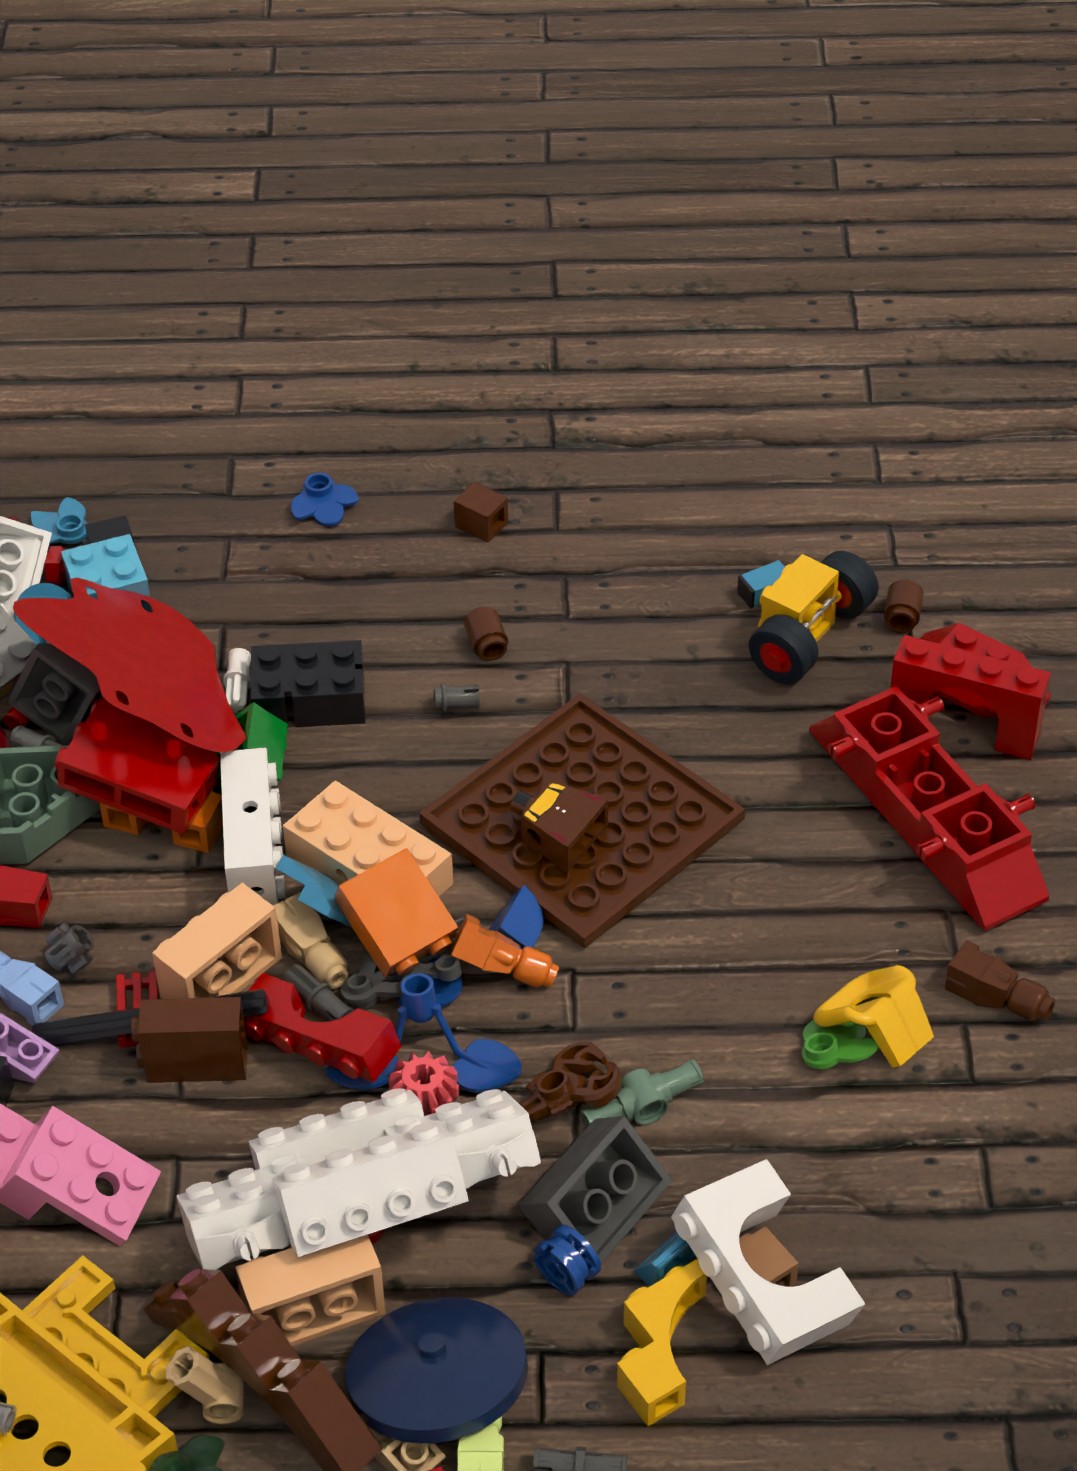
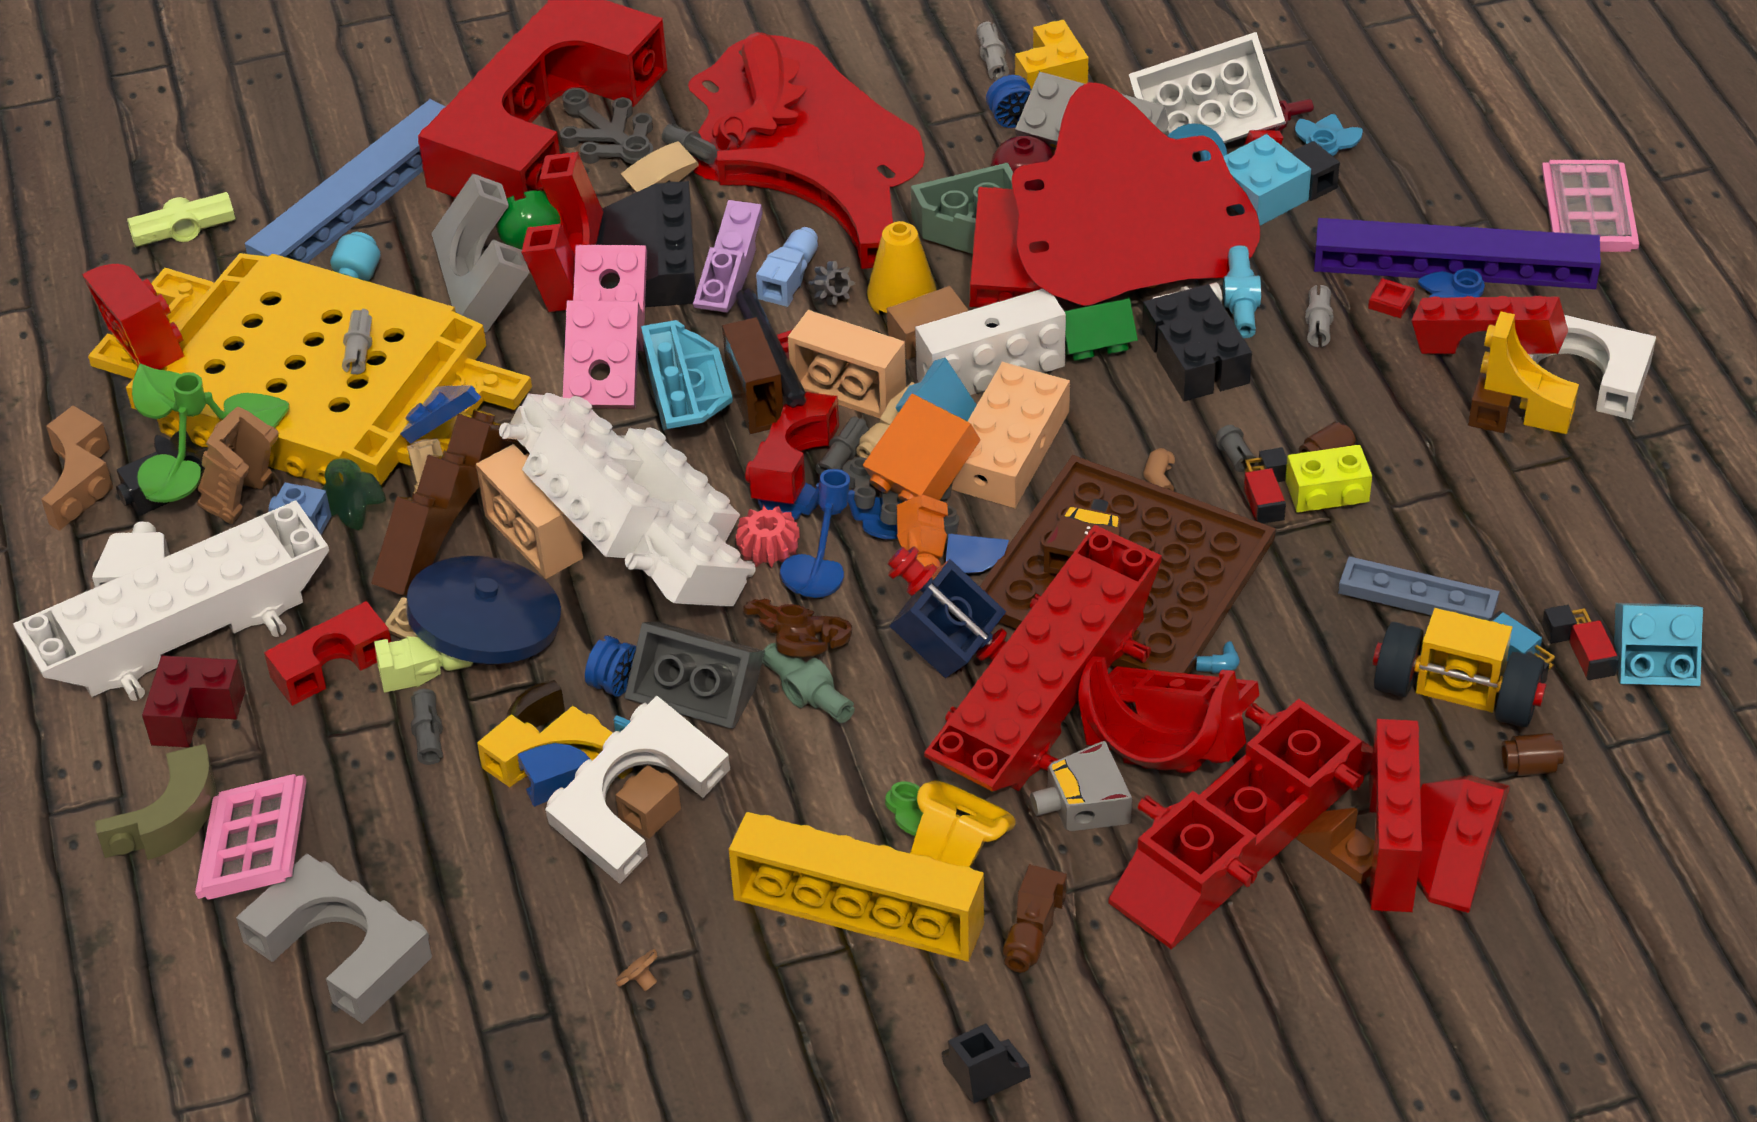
camera: 75 degrees right, 0 degrees up
none -> blue wing [400,385,481,444]
none -> dark brown brick [506,680,565,728]
none -> blue brick [518,743,590,807]
none -> medium nougat plant [615,949,658,991]
none -> medium azure wedge [641,320,733,430]
none -> yellow brick [729,812,984,962]
none -> yellow cone [867,221,937,314]
none -> medium nougat brick [887,286,969,360]
none -> dark blue brick [887,546,1007,678]
none -> red piece [924,525,1162,791]
none -> light grey torso [1030,741,1132,831]
none -> red piece [1078,656,1260,773]
none -> medium nougat arm [1143,448,1175,491]
none -> dark azure animal [1196,641,1240,674]
none -> medium azure pin [1223,245,1261,339]
none -> piece [1244,447,1287,524]
none -> neon yellow brick [1285,445,1372,513]
none -> dark orange slope [1297,808,1375,884]
none -> light grey pin [1305,285,1333,347]
none -> dark purple brick [1314,218,1601,289]
none -> sand blue plate [1338,556,1500,621]
none -> red tile [1368,278,1415,319]
none -> red arch [1411,296,1568,354]
none -> yellow arch [1480,311,1579,434]
none -> white arch [1528,315,1656,420]
none -> piece [1541,604,1619,680]
none -> clear piece [1542,160,1639,252]
none -> medium azure slope [1614,603,1703,686]

